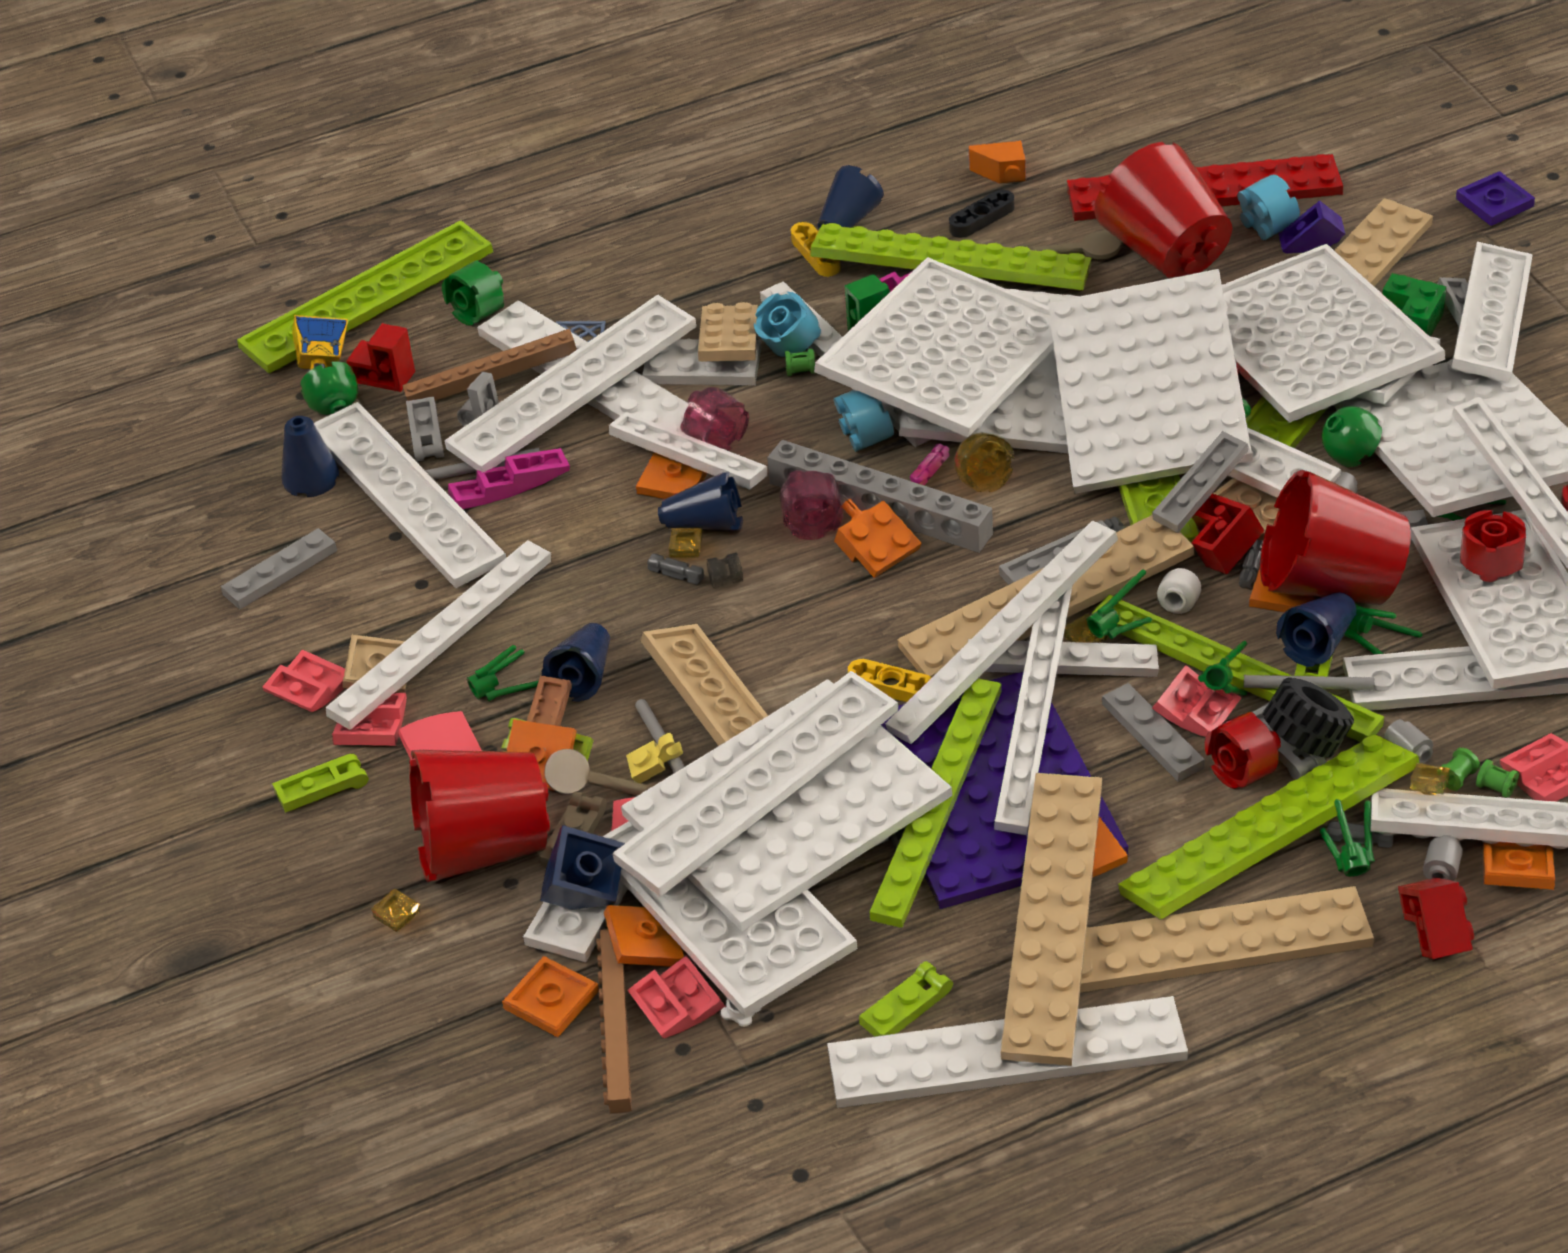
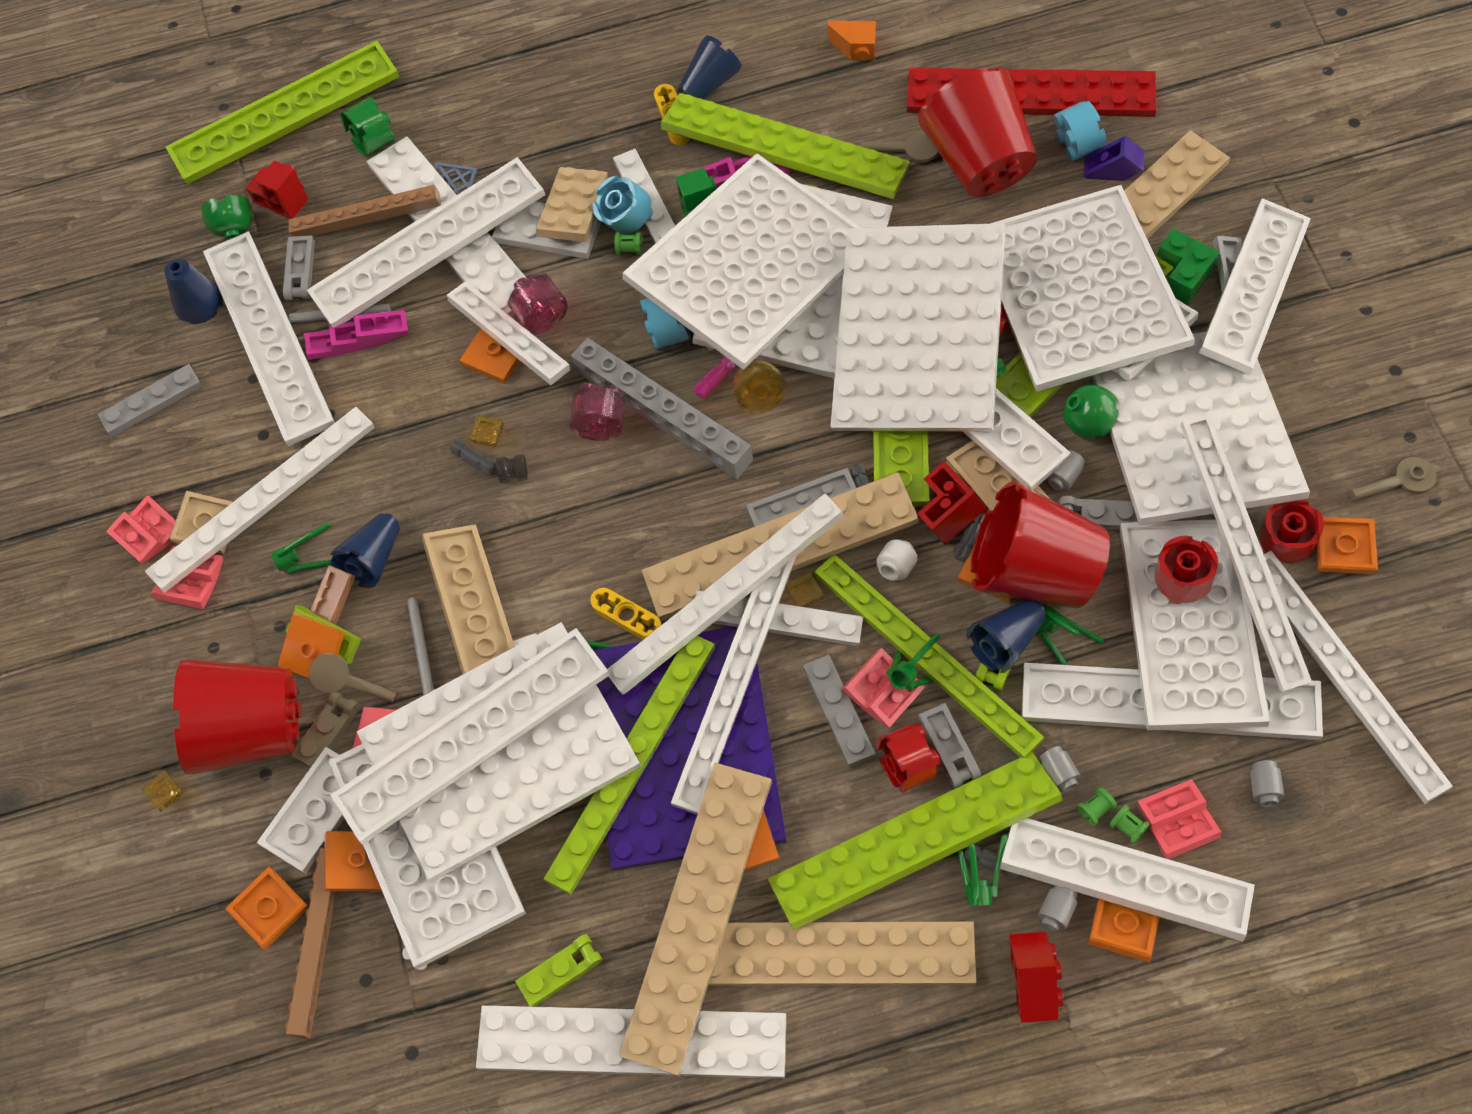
camera: 15 degrees right, 20 degrees up
lime plate [272,754,369,813] -> none
torso [292,315,348,370] -> none
coral slope [398,711,482,760] -> none
light grey plate [457,371,499,427] -> none
dark blue slope [540,825,625,910] -> none
light yellow plate [626,733,683,783] -> none
coral slope [627,955,725,1039] -> none
dark blue cone [658,471,743,531] -> none
orange plate [834,499,922,578] -> none
black beam [949,190,1015,238] -> none
green plant [1086,569,1152,639] -> none
light grey plate [1152,431,1248,533] -> none
light grey bar [1244,675,1375,690] -> none
black tyre [1263,677,1354,758] -> none
clear yellow plate [1410,763,1450,795] -> none
dark purple plate [1456,171,1535,226] -> none

